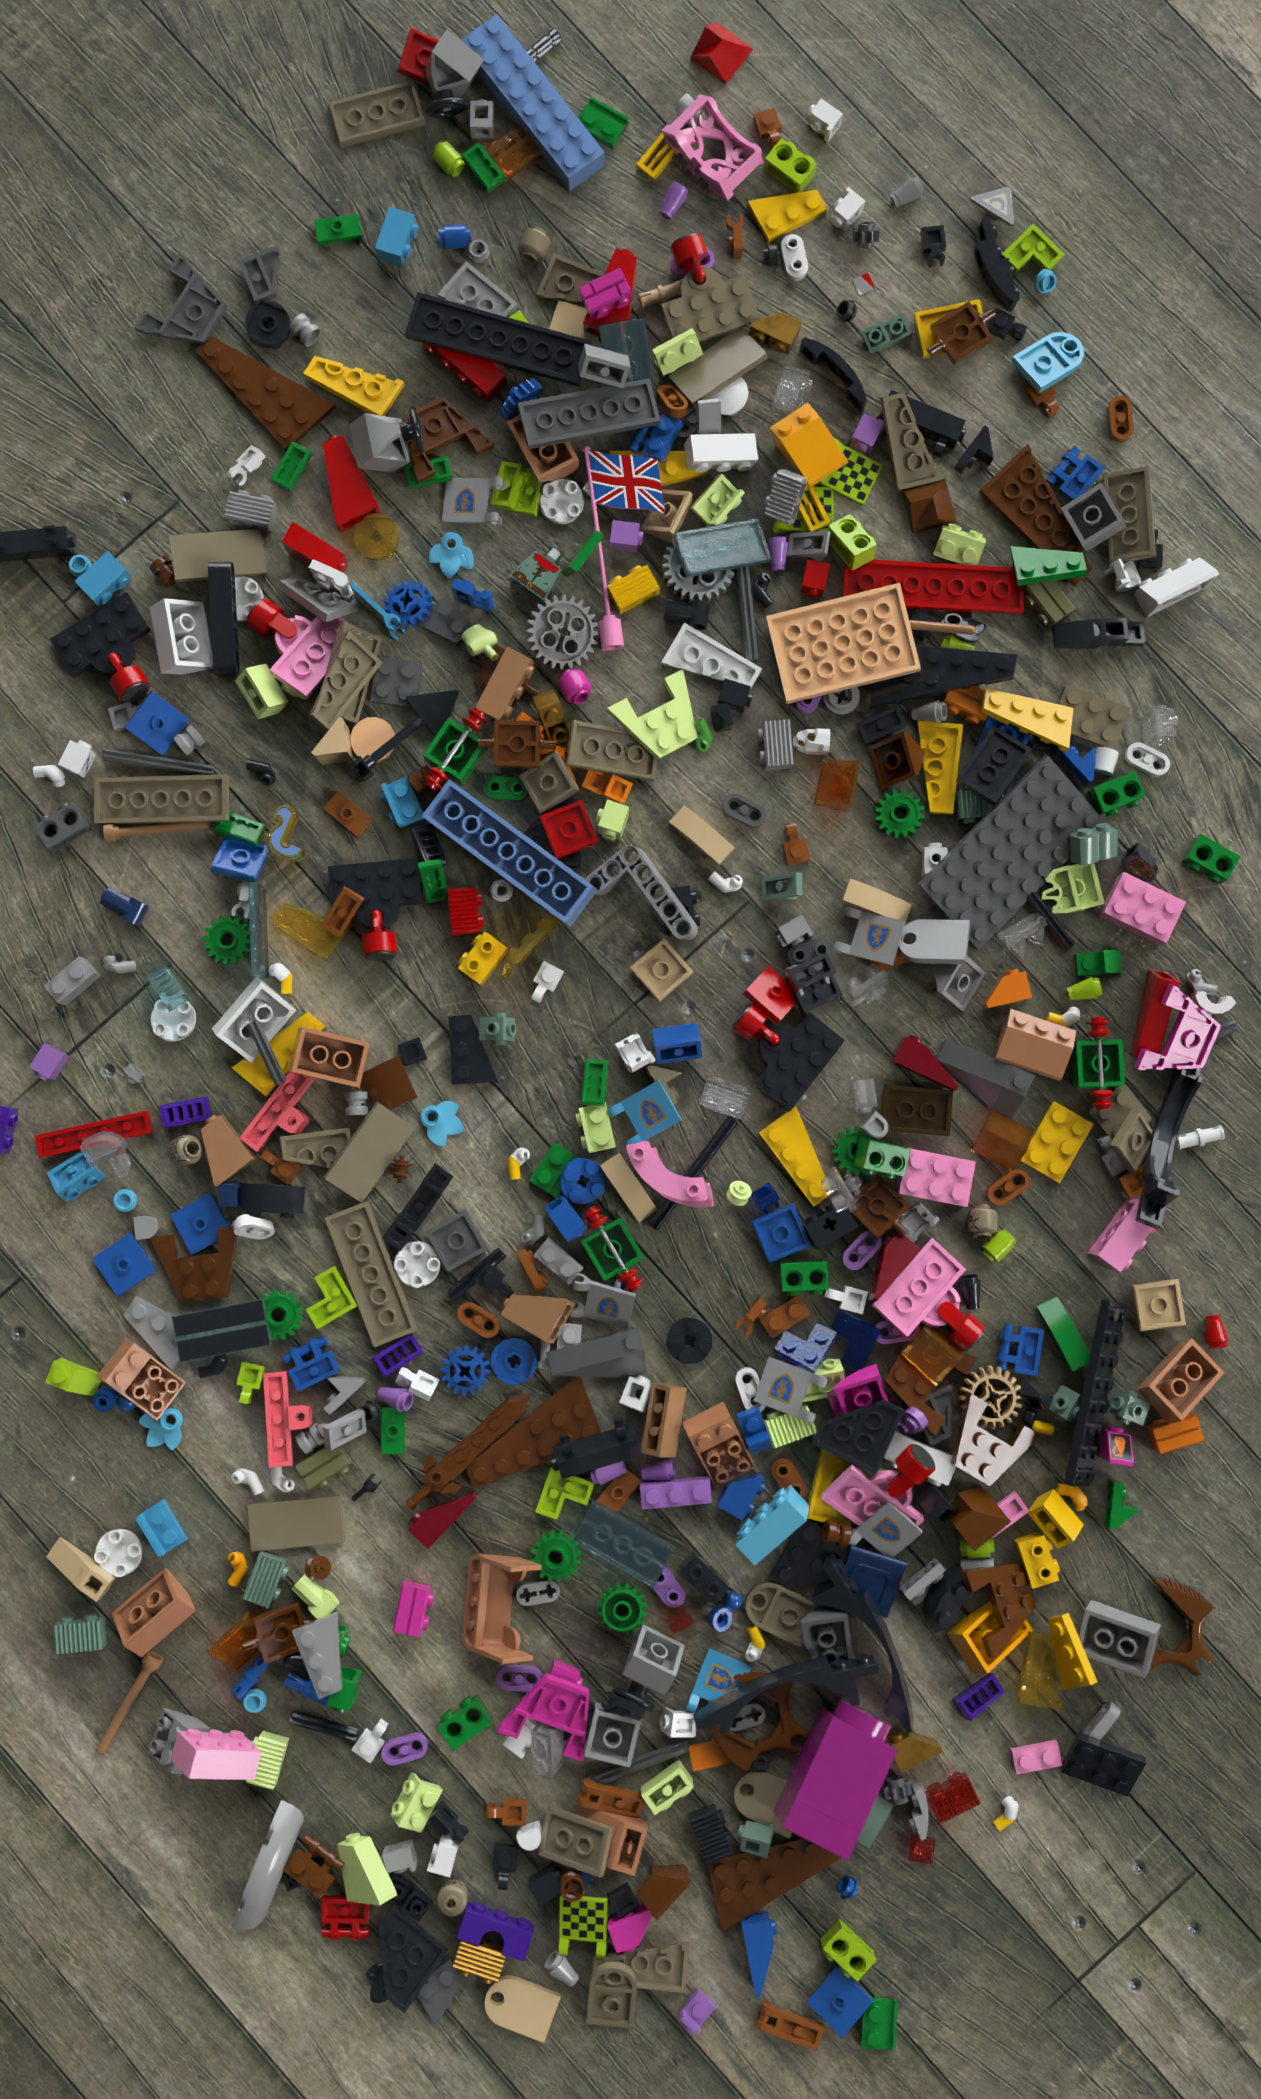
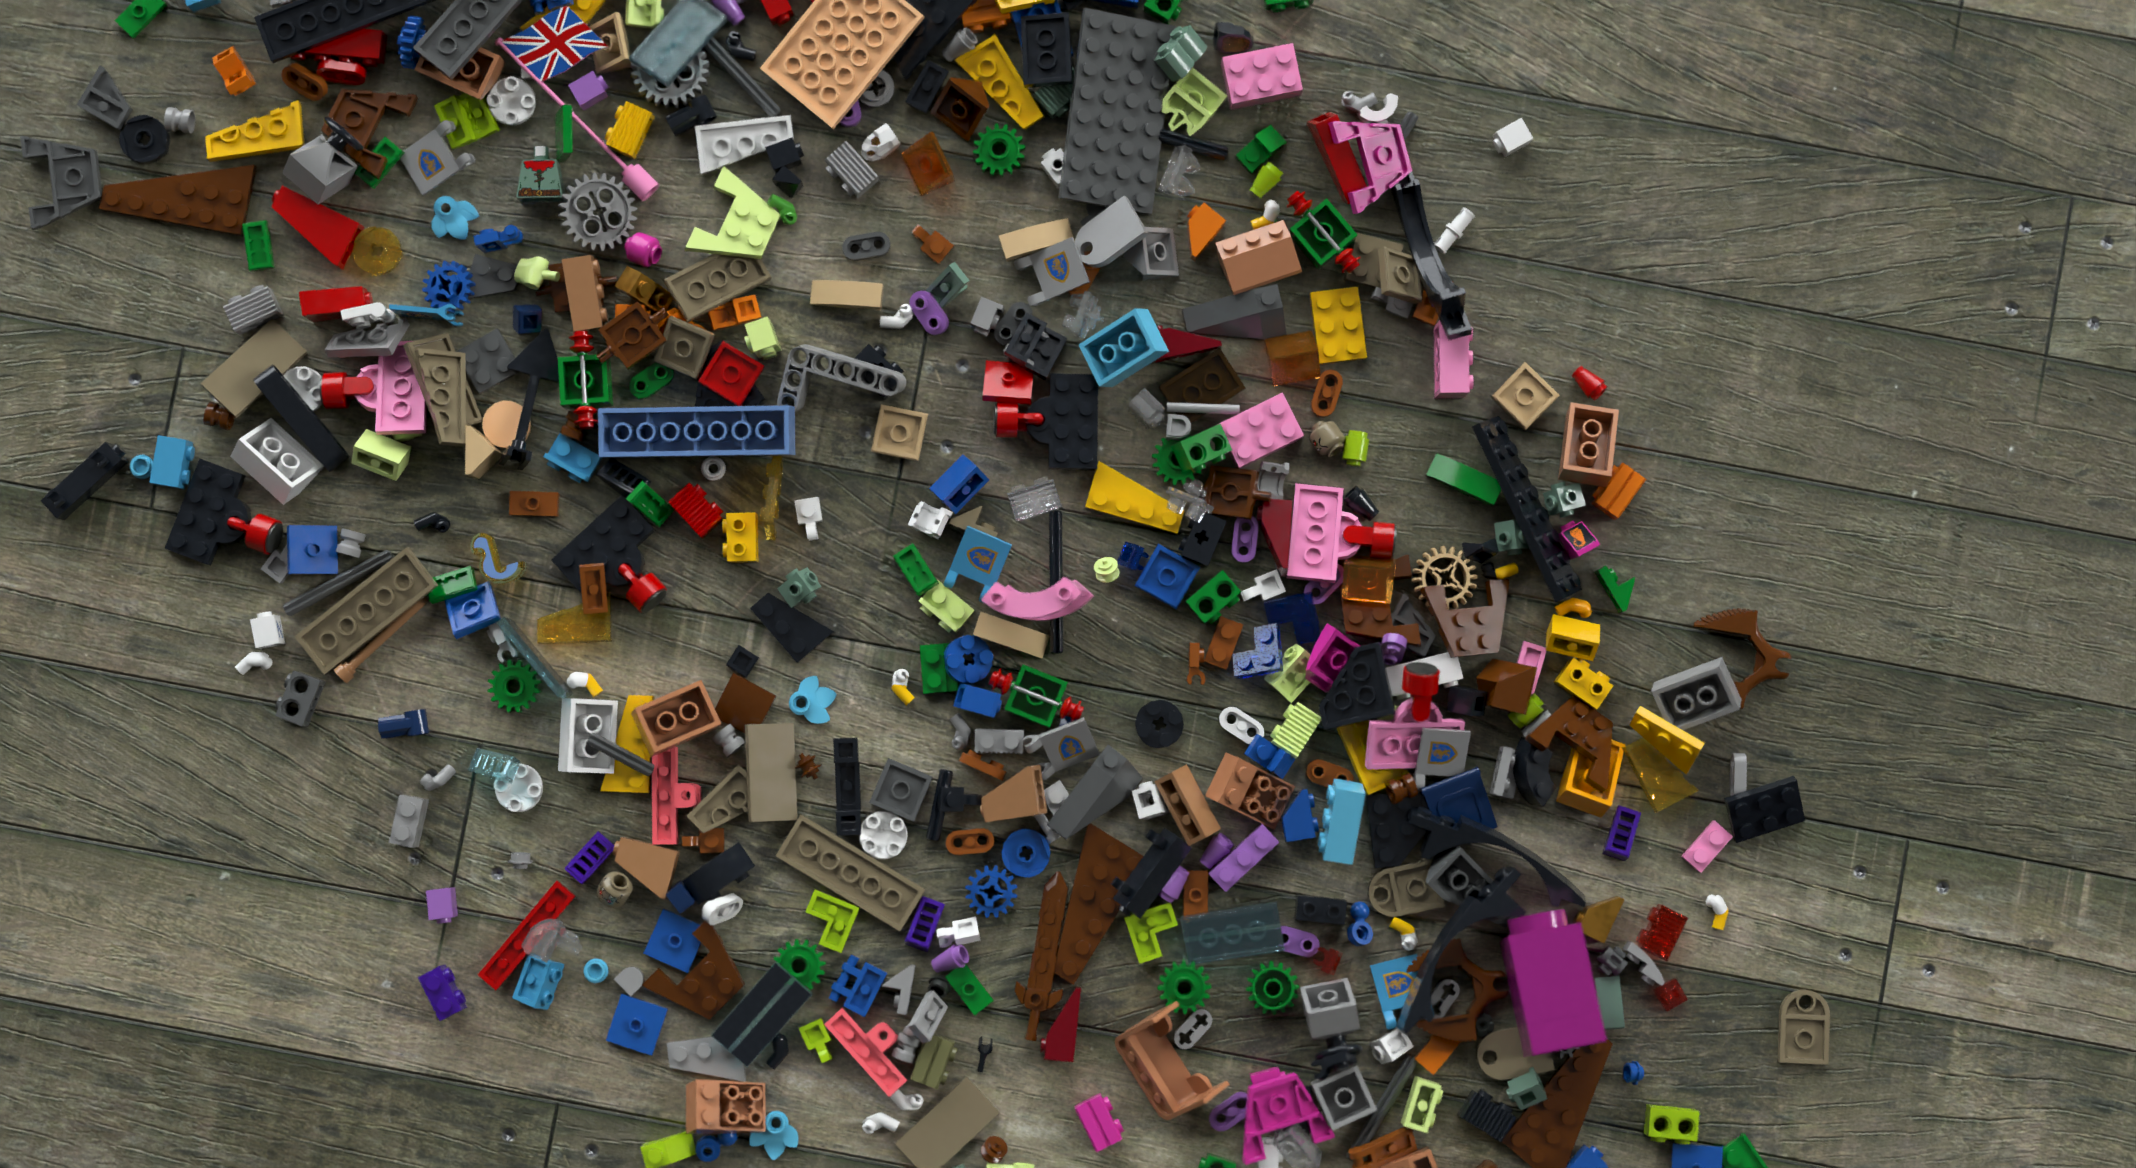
camera: 35 degrees left, 0 degrees up
white plate [228,445,266,486] -> none
light grey flag [754,1357,828,1423] -> none
blue plate [996,1323,1044,1376] -> none
none -> orange brick [212,46,256,96]
none -> dark orange plate [281,63,328,101]
none -> red plate [317,59,367,85]
none -> dark blue slope [513,304,542,334]
none -> medium lavender plate [909,291,949,335]
none -> medium azure brick [1079,308,1169,387]
none -> light grey bar [1167,402,1240,414]
none -> dark tan tile [1777,989,1830,1065]

